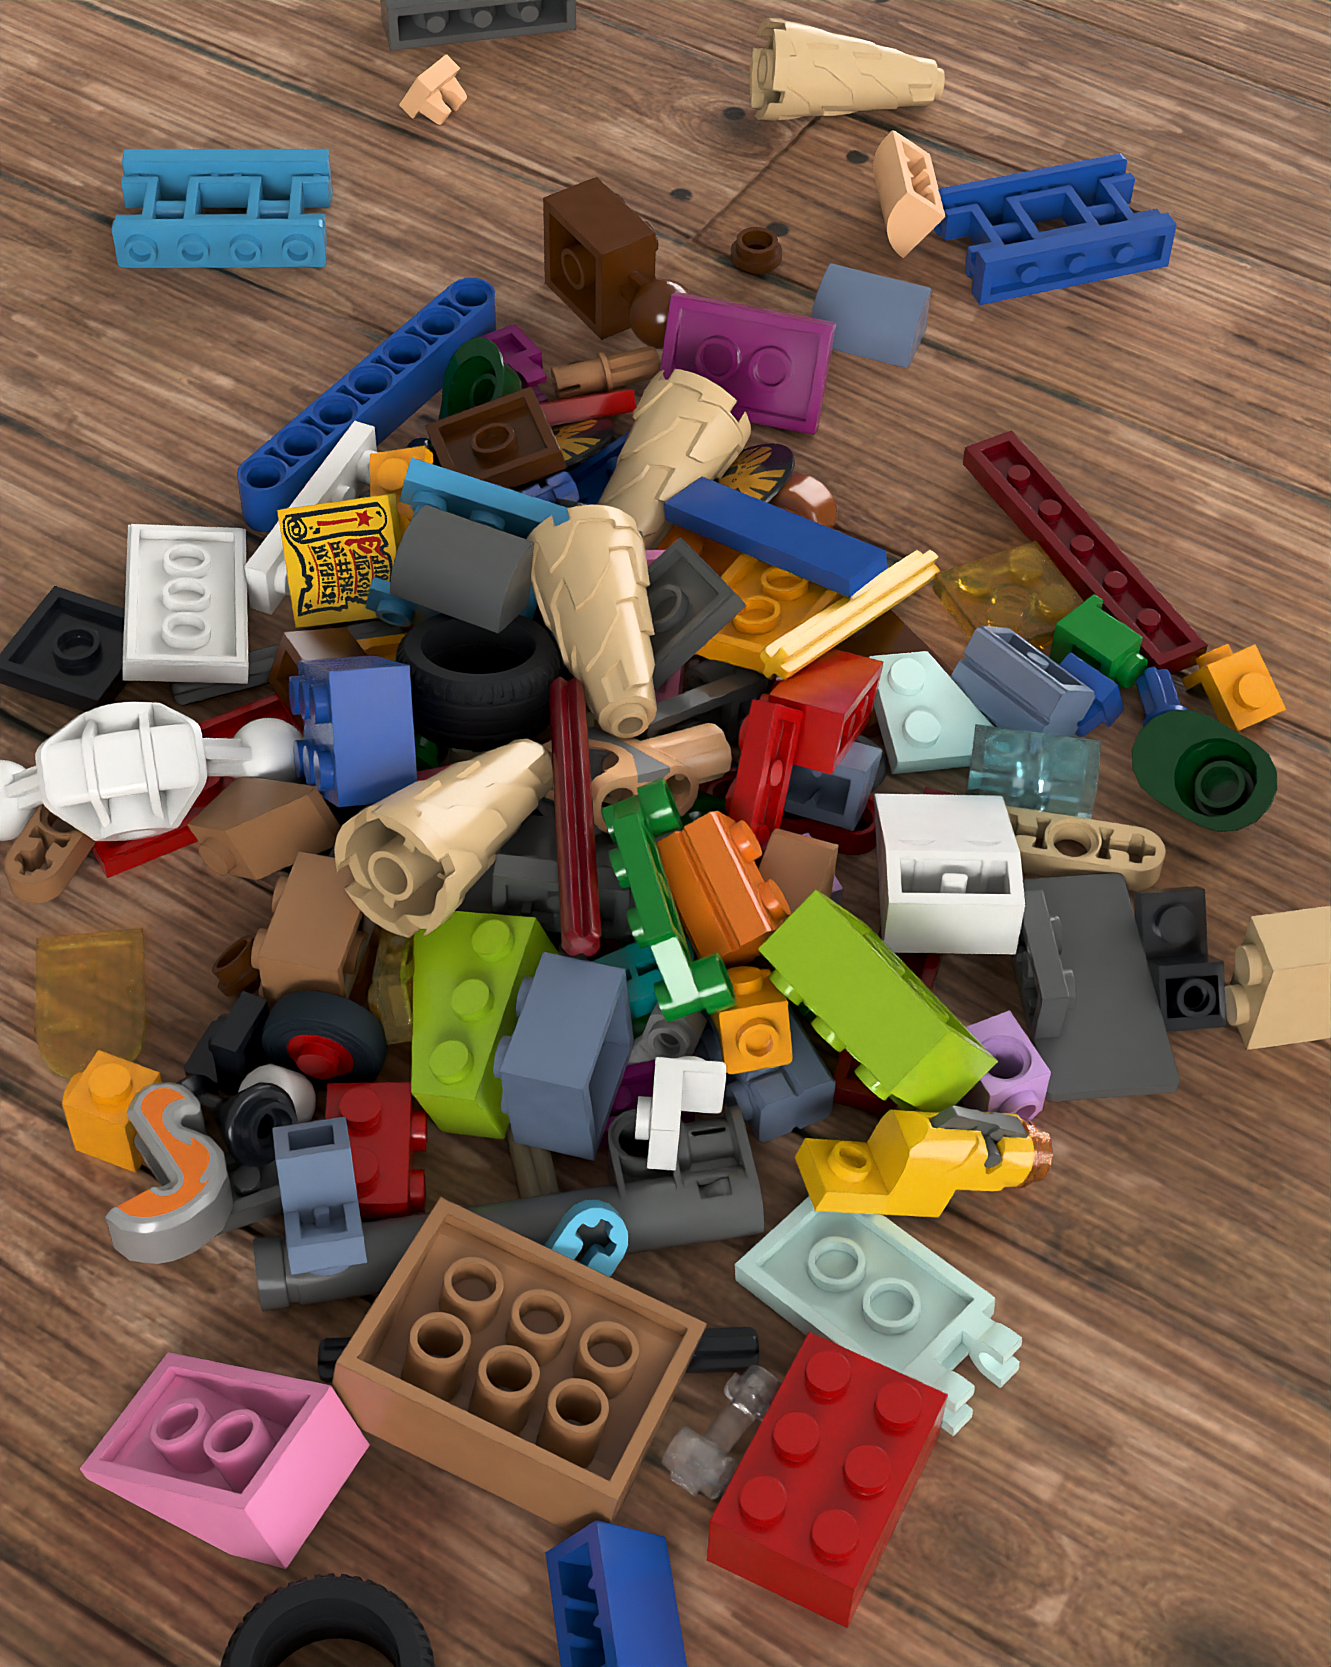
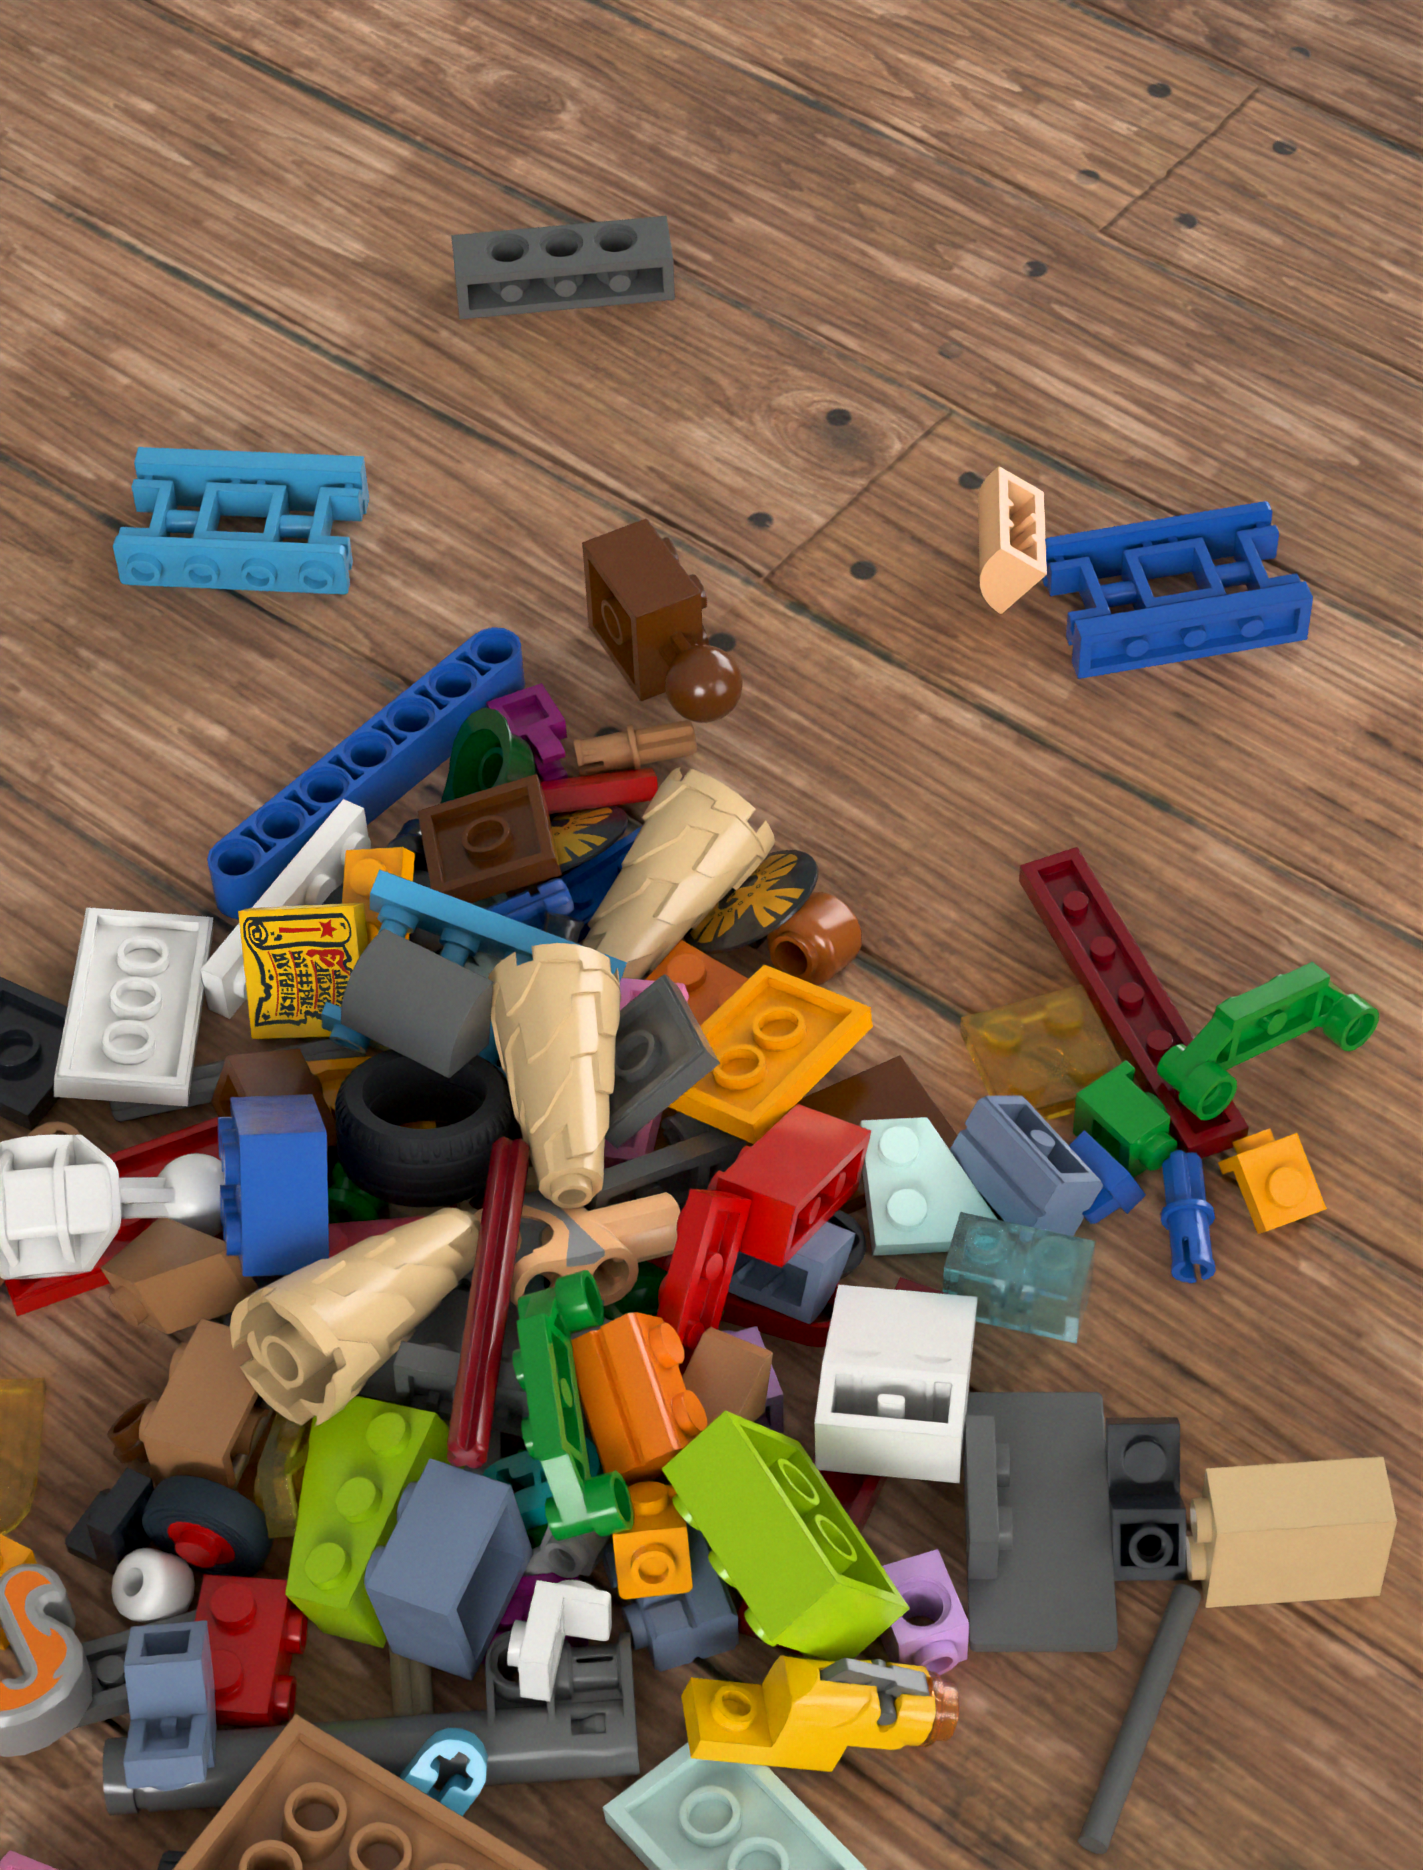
camera: 10 degrees right, 0 degrees up
black piece [176,1074,298,1167] -> none
light nougat tile [399,54,467,125] -> none
magenta plate [660,292,837,435] -> none
blue tile [664,477,887,598] -> none
reddish brown plate [731,227,782,275] -> none
tan cone [750,18,945,121] -> none
yellow axle [760,550,940,680] -> none
sand blue brick [811,263,931,369] -> none
tan beam [1006,806,1166,891] -> none
dark green piece [1132,710,1278,832] -> none
none -> dark grey bar [1078,1584,1201,1854]
none -> green plate [1157,962,1379,1120]

